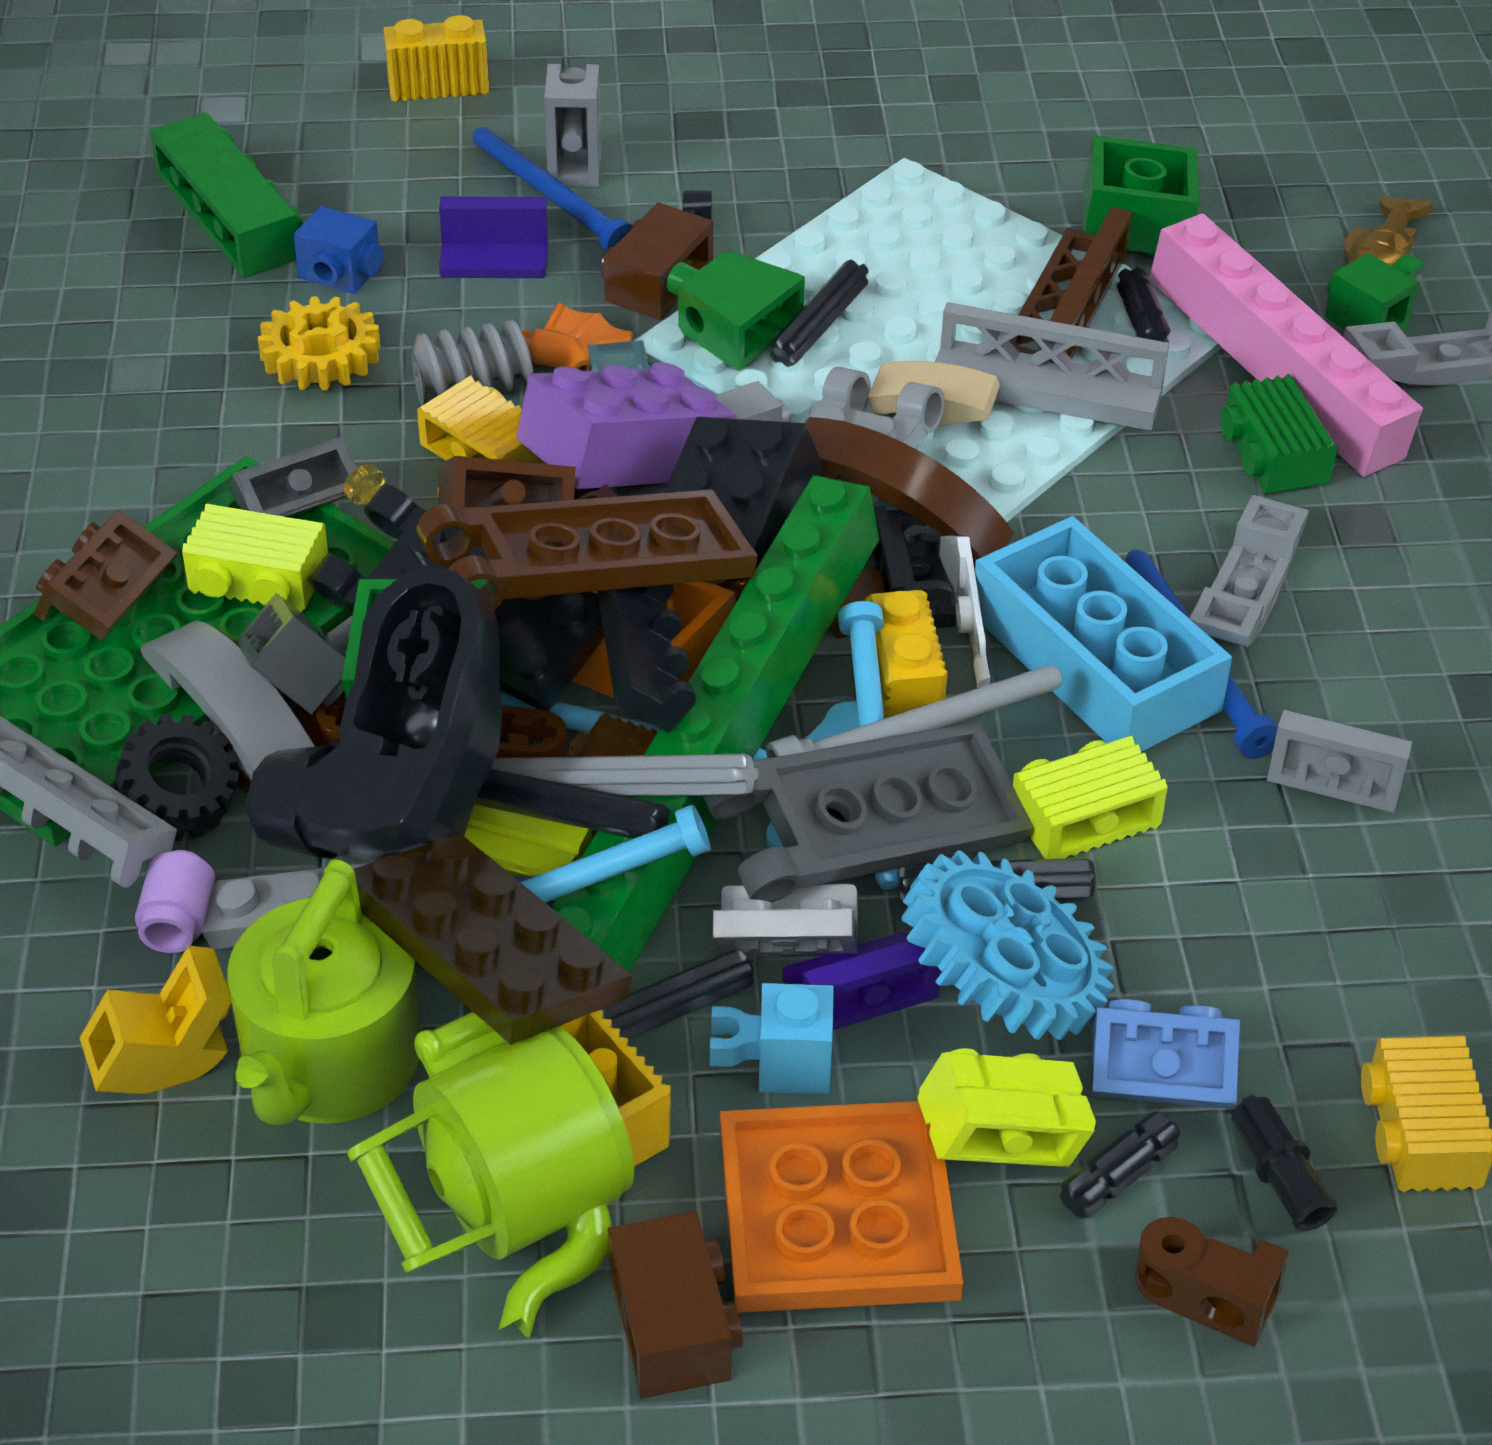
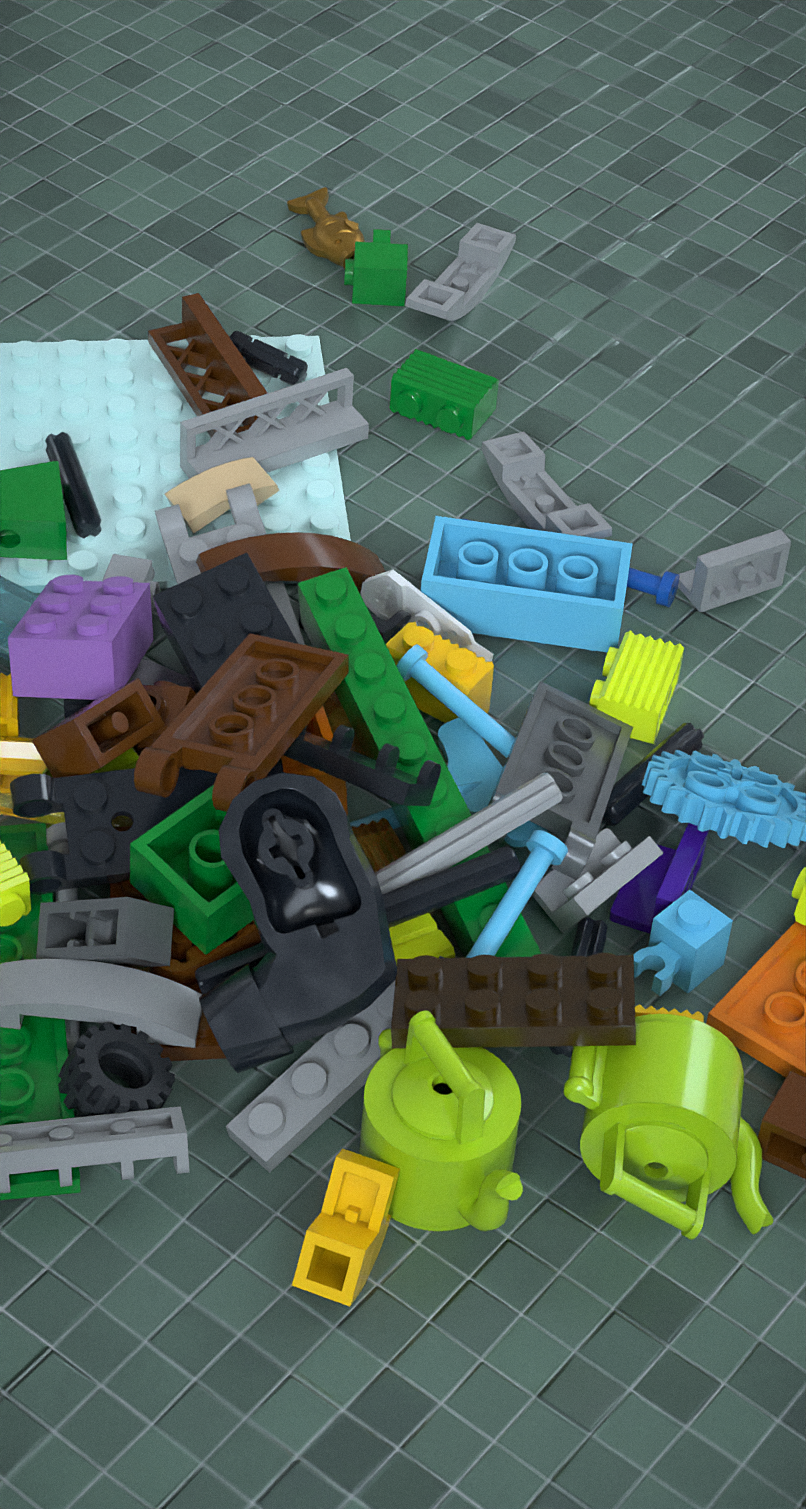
camera: 50 degrees left, 0 degrees up
lavender brick [135,850,216,953] -> none
light grey piece [766,666,1062,759] -> none
green brick [1082,135,1199,257] -> none
bright pink brick [1149,213,1423,477] -> none

